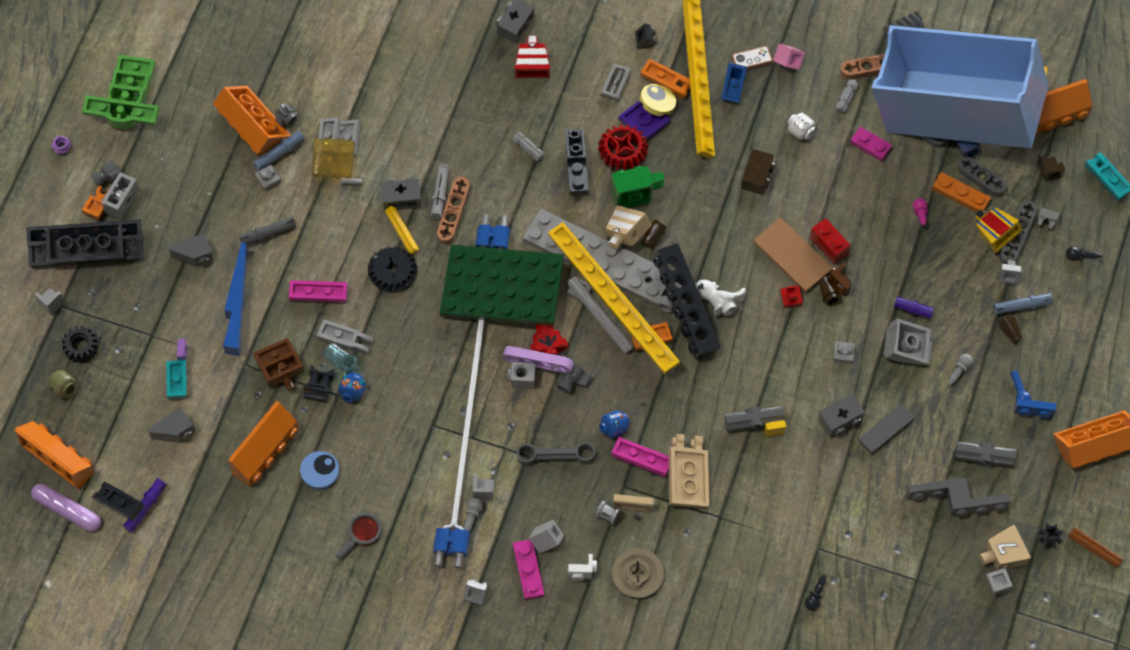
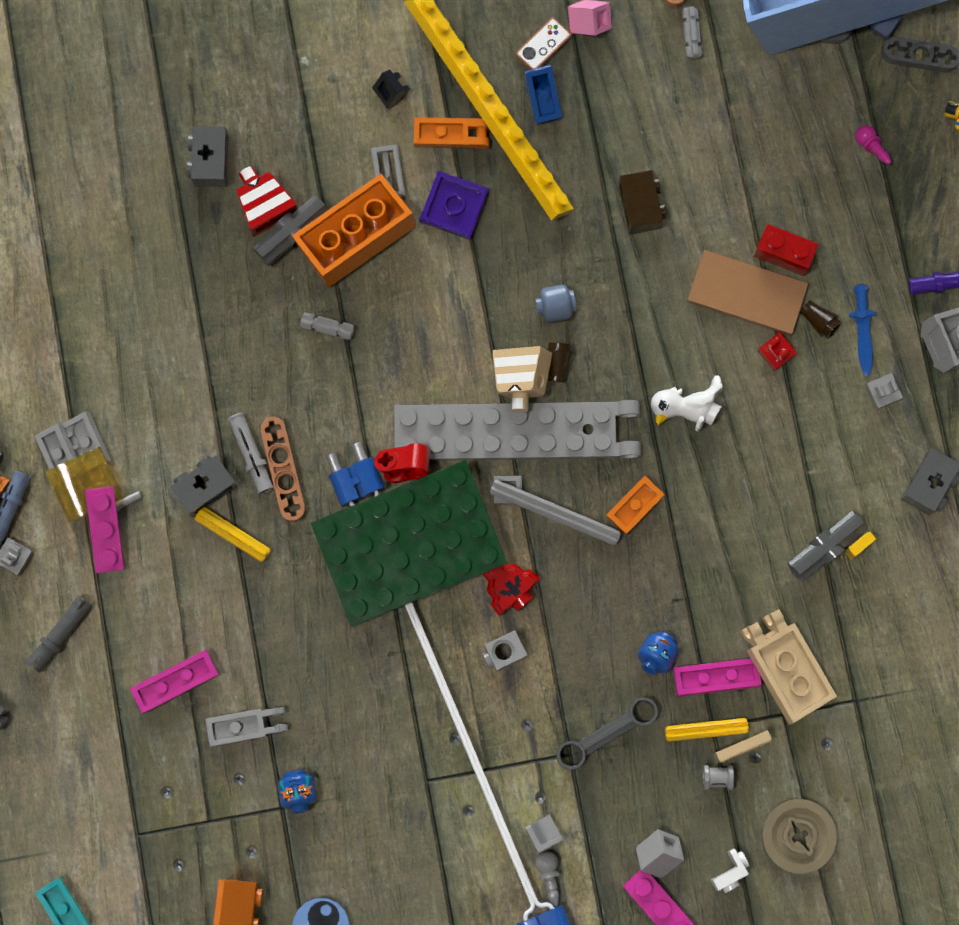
camera: 30 degrees left, 15 degrees up
medium lavender tile [177,339,188,363] -> none
blue slope [223,242,248,356] -> none
reddish brown plate [253,338,304,392] -> none
black piece [303,365,335,402] -> none
clear light blue piece [322,343,359,375] -> none
black gear [368,246,417,292] -> none
lavender beam [502,346,574,374] -> none
yellow plate [548,222,680,375] -> none
dark grey piece [556,363,592,394] -> none
black slope [565,129,589,196] -> none
red gear [598,123,648,171] -> none
green hinge [611,166,665,208] -> none
light yellow tile [639,84,676,116] -> none
black brick [653,243,721,360] -> none
white head [787,113,816,140] -> none
reddish brown bracket [829,263,852,297] -> none
dark pink plate [850,126,892,162] -> none
orange plate [932,172,991,212] -> none
none -> dark pink plate [85,486,124,573]
none -> dark grey piece [253,195,328,266]
none -> orange slope [292,174,416,288]
none -> red piece [374,443,430,483]
none -> sand blue head [535,285,576,323]
none -> yellow axle [665,718,749,741]
none -> blue sword [849,283,877,376]

